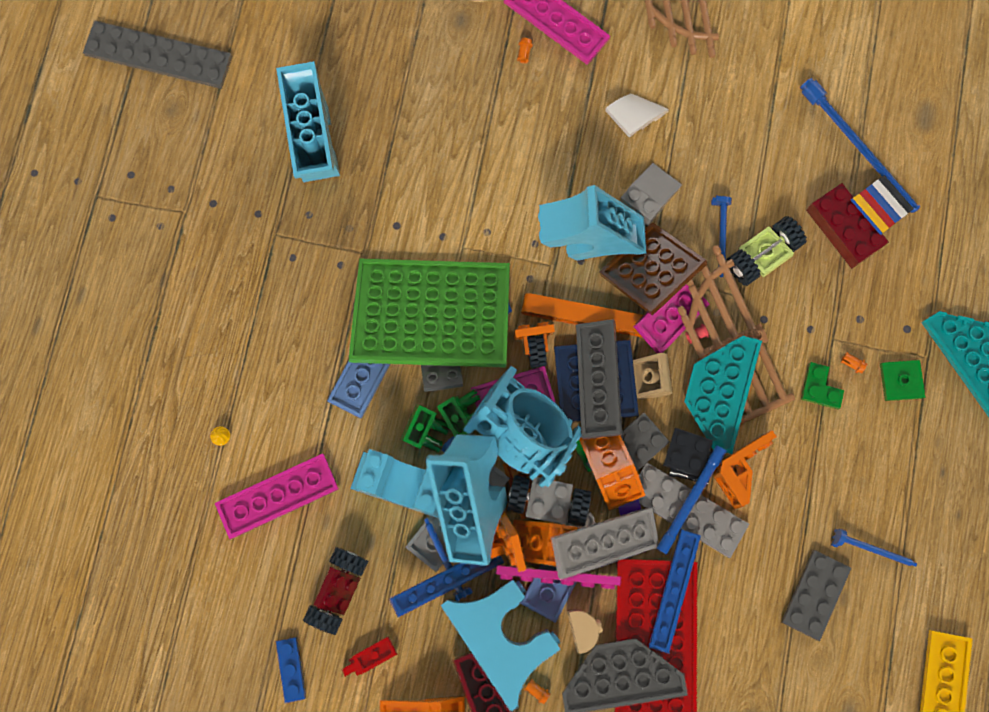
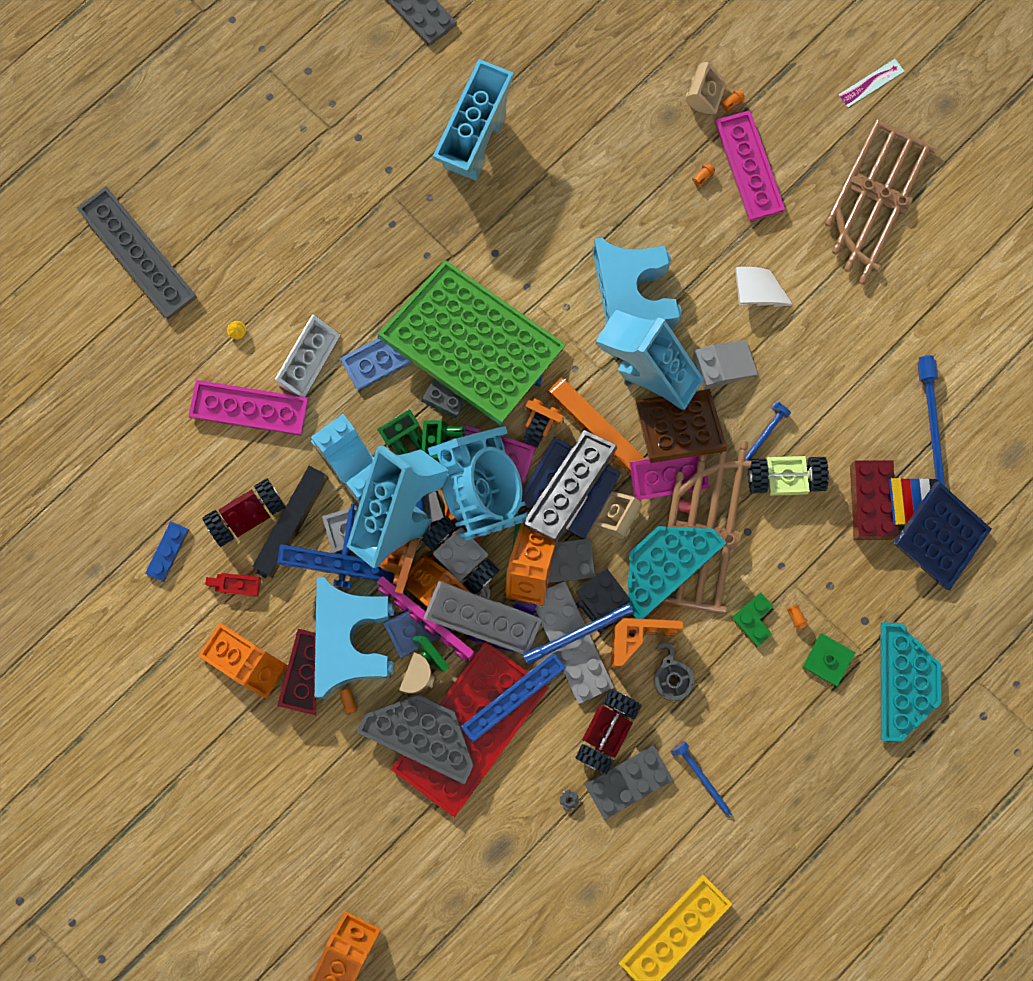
camera: 30 degrees right, 0 degrees up
none -> dark grey plate [77,186,197,320]
none -> black brick [252,466,328,579]
none -> white slope [275,314,340,397]
none -> green plate [411,635,449,672]
none -> dark grey plate [559,790,579,810]
none -> plate [575,689,642,775]
none -> medium azure piece [593,238,682,357]
none -> dark grey piece [653,643,694,701]
none -> dark blue plate [893,482,992,590]

